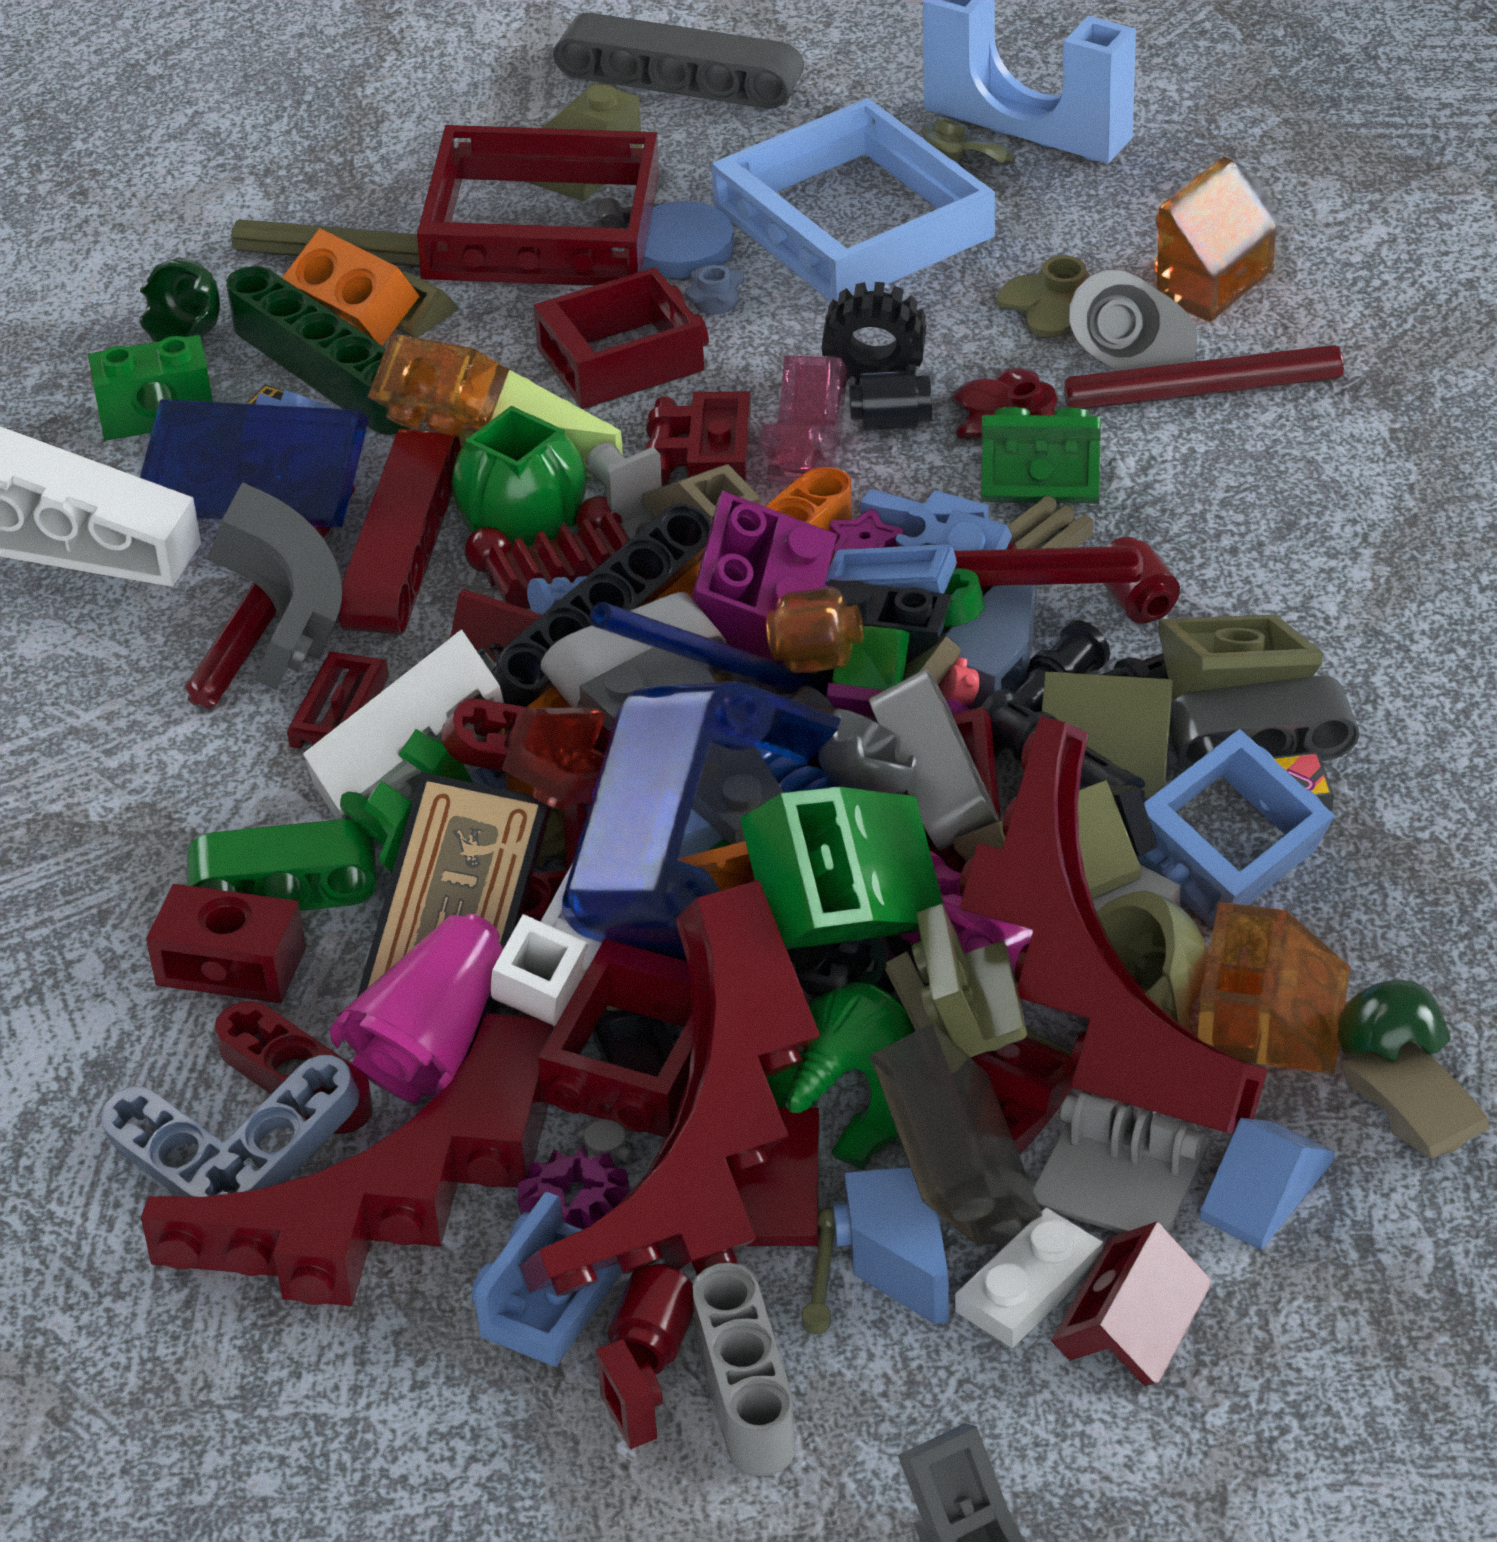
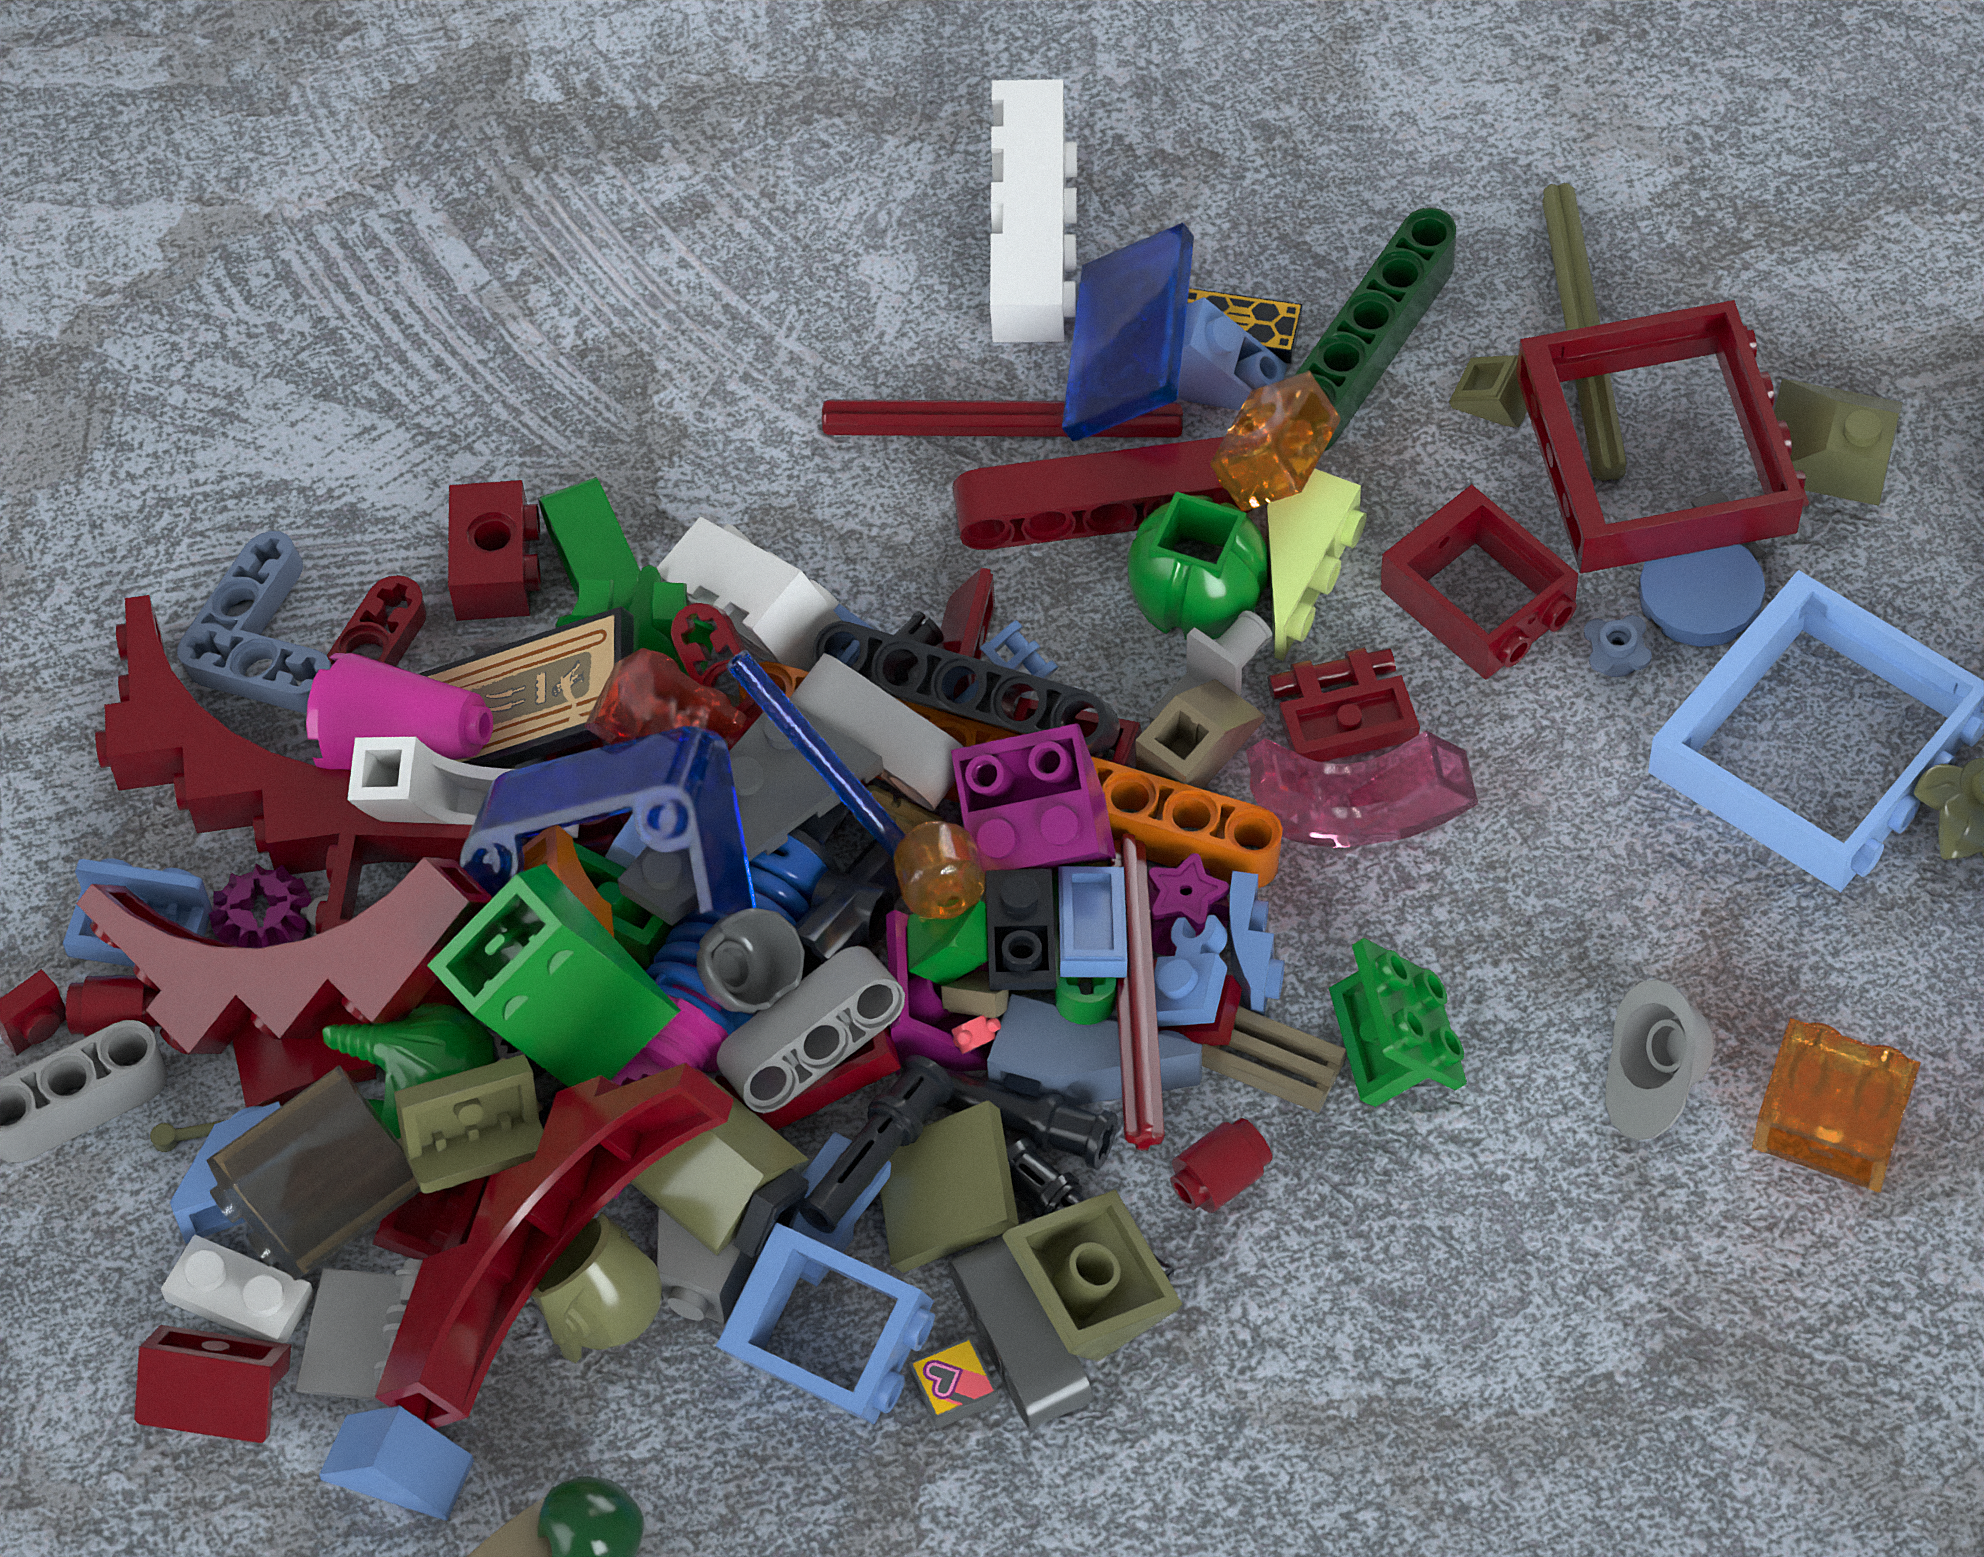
camera: 75 degrees right, 15 degrees up
green brick [88,335,216,441] -> none
dark green hair [139,257,220,342] -> none
dark grey arch [207,482,342,690] -> none
orange brick [282,228,420,346] -> none
dark red tile [287,651,389,749] -> none
dark red gear [465,496,636,609] -> none
black tyre [821,282,927,385] -> none
black brick [849,370,932,431] -> none
dark red plate [951,368,1057,438] -> none
olive plate [997,255,1090,338] -> none
dark red axle [1064,345,1344,409] -> none
clear orange slope [1198,902,1351,1074] -> none

